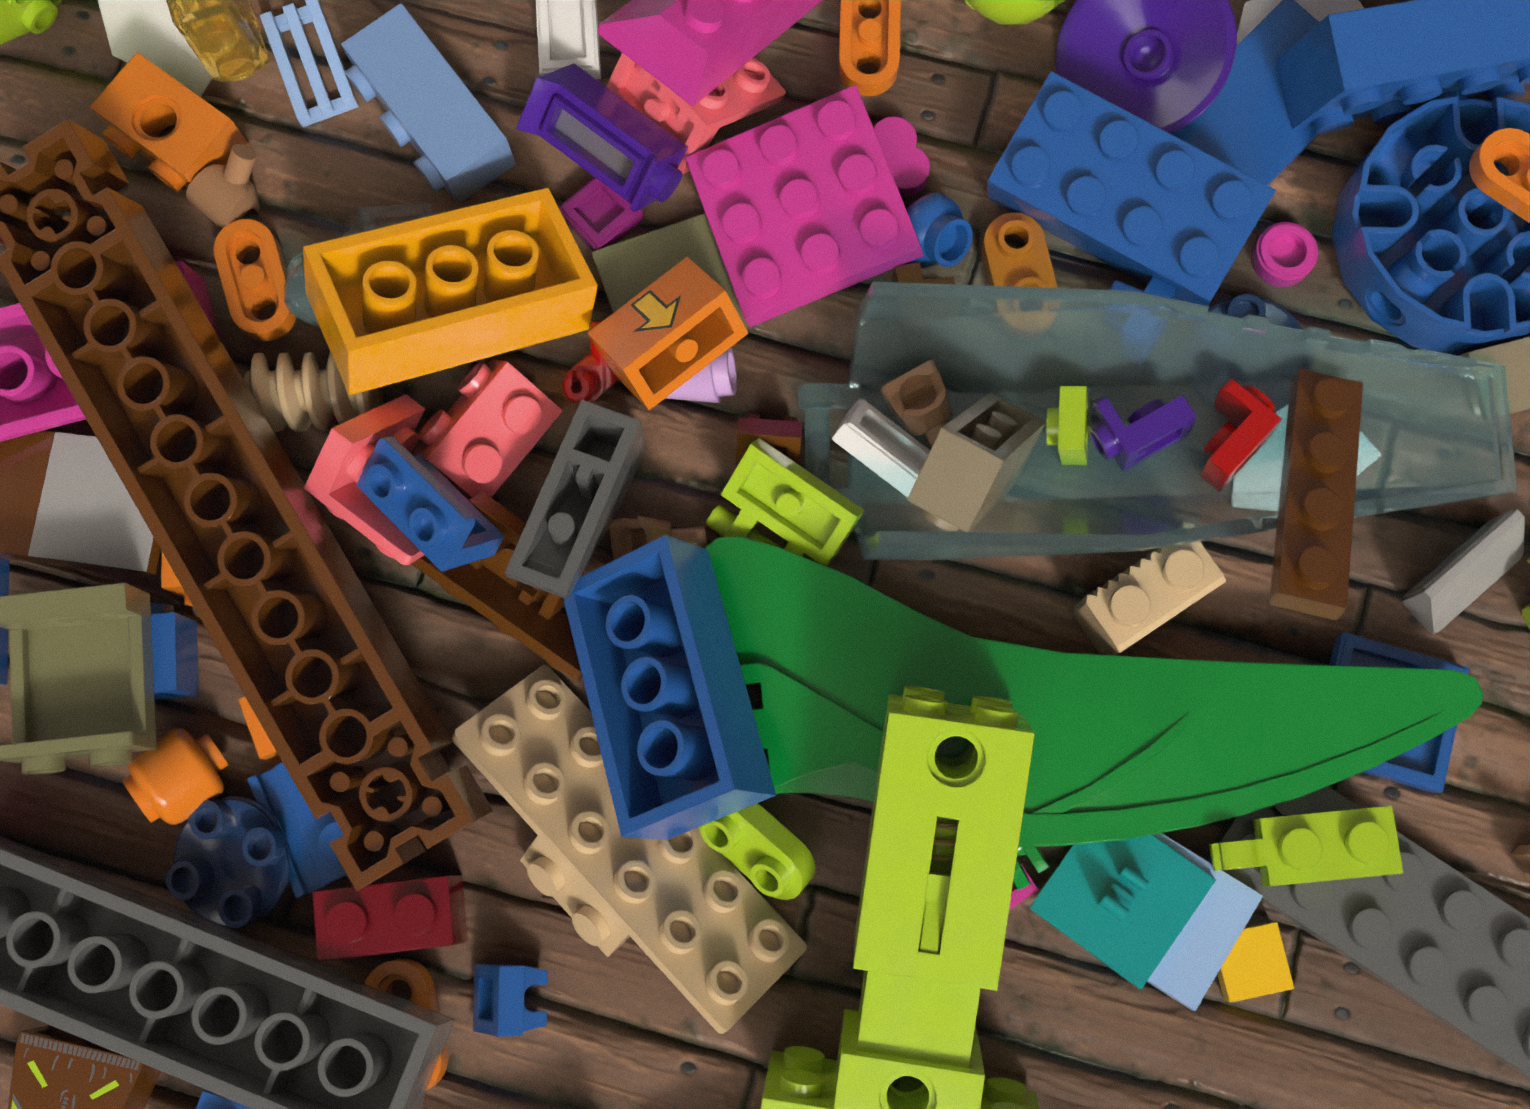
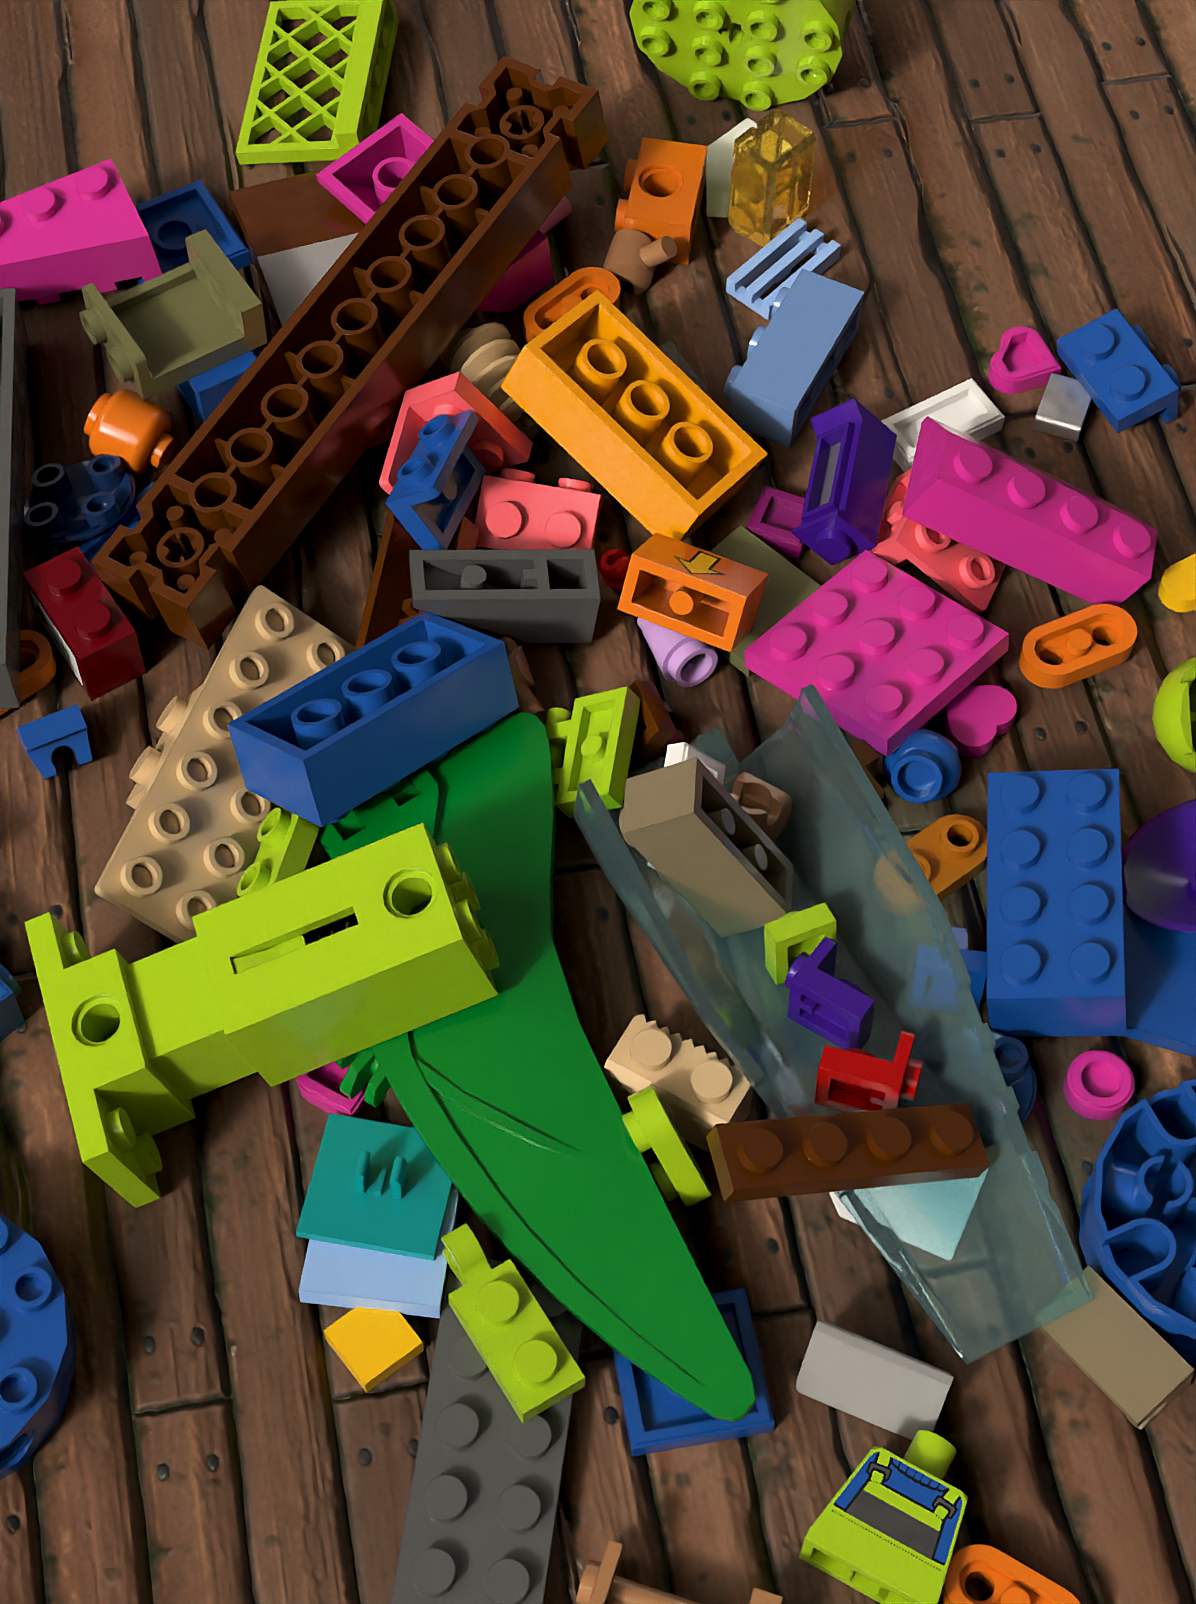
camera: 60 degrees right, 20 degrees down
none -> lime plate [621,1084,712,1208]

